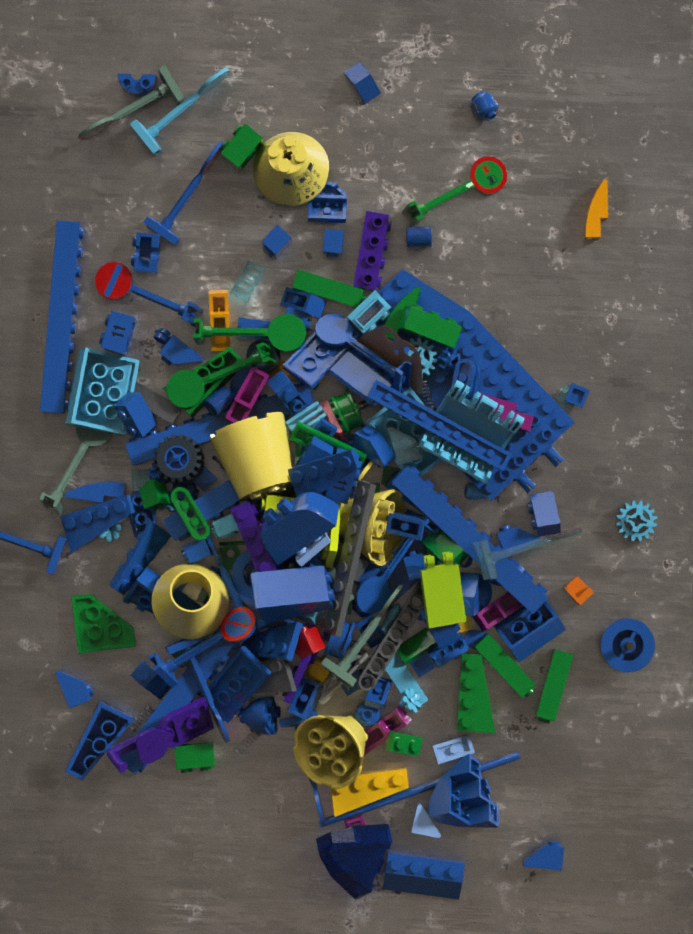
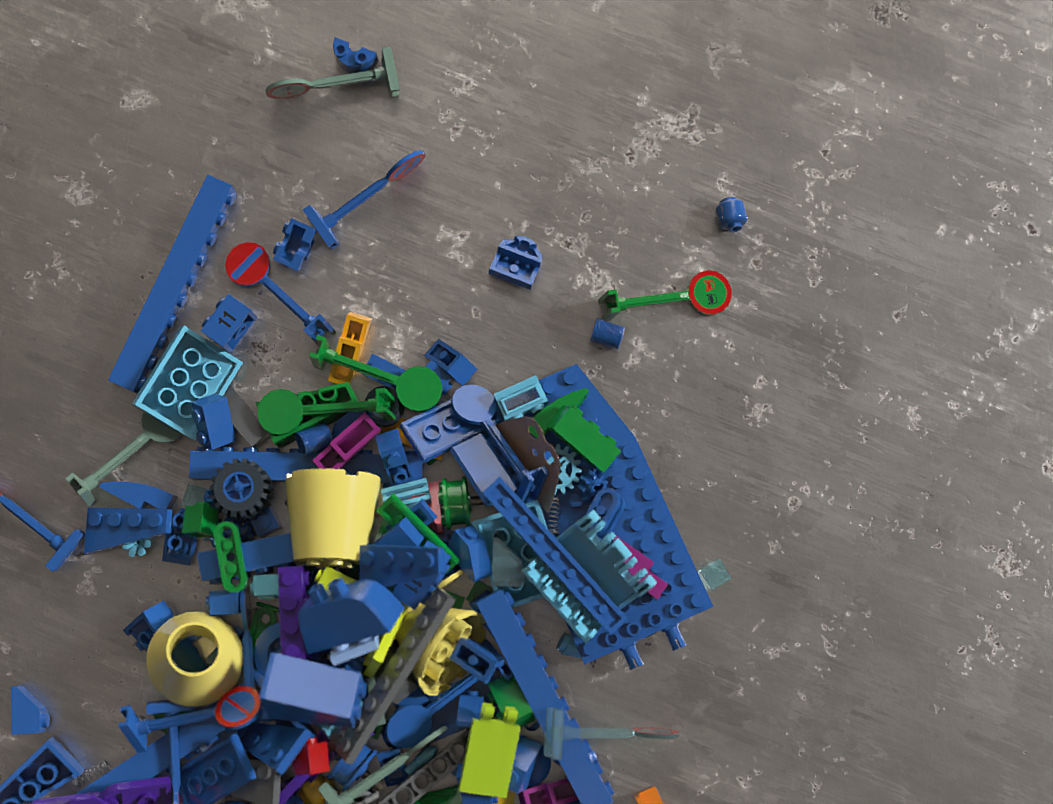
camera: 20 degrees right, 5 degrees down
green plate [71,594,136,654] -> none
blue wing [110,518,172,595] -> none
medium azure piece [130,68,230,155] -> none
blue slope [130,660,171,700] -> none
blue plate [154,328,171,345] -> none
blue slope [159,335,205,366] -> none
green brick [221,124,264,173] -> none
clear light blue slope [230,260,265,303] -> none
light yellow cone [253,132,329,206] -> none
blue brick [262,225,292,259] -> none
green brick [292,269,366,309] -> none
blue brick [323,229,344,258] -> none
blue slope [344,62,381,104] -> none
dark purple brick [353,211,392,292] -> none
blue slope [496,525,541,555] -> none
brick [527,491,561,537] -> none
blue tile [564,383,590,408] -> none
light orange slope [584,180,608,240] -> none
medium azure gear [615,500,658,542] -> none

